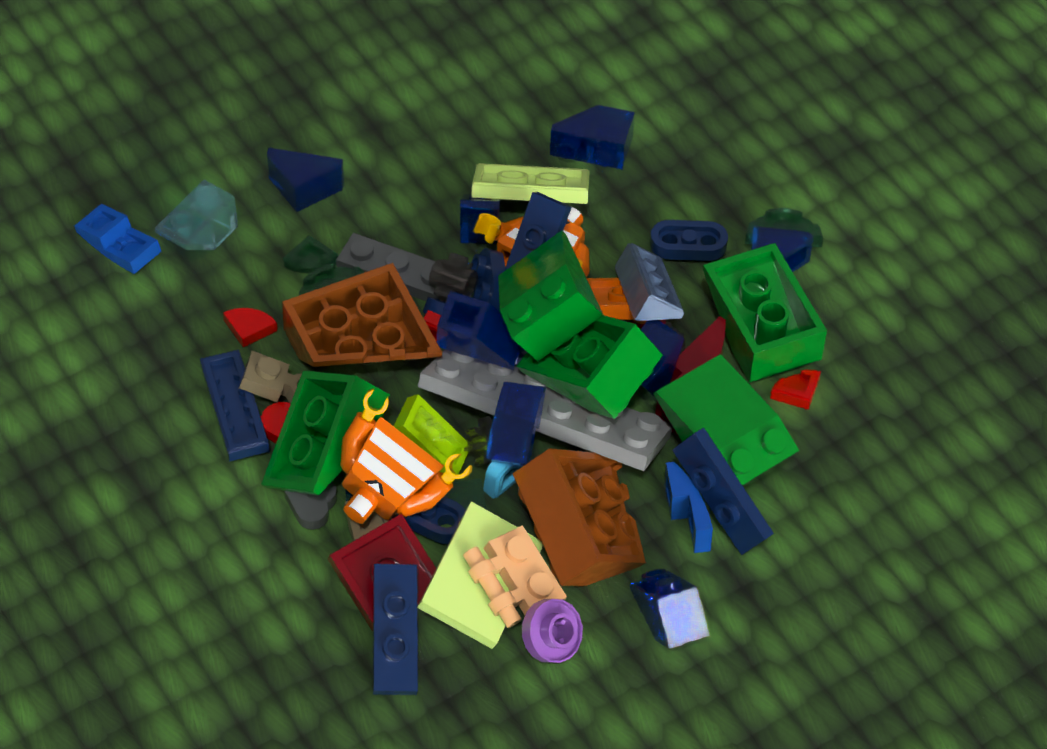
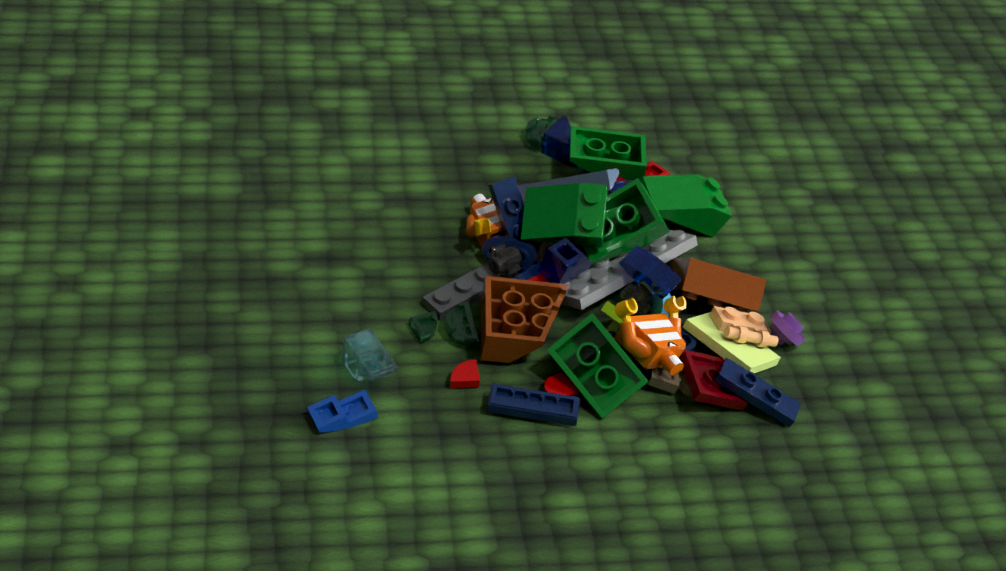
camera: 70 degrees left, 10 degrees down
dark tan plate [239,351,302,403] -> none
clear blue slope [267,148,344,212] -> none
dark grey tile [284,482,337,530] -> none
clear blue slope [460,194,502,244] -> none
yellowish green tile [472,163,590,204] -> none
clear blue slope [550,105,635,170] -> none
clear blue slope [630,569,709,649] -> none
dark blue plate [650,220,728,261] -> none
blue slope [664,462,713,553] -> none
dark blue plate [672,428,774,555] -> none

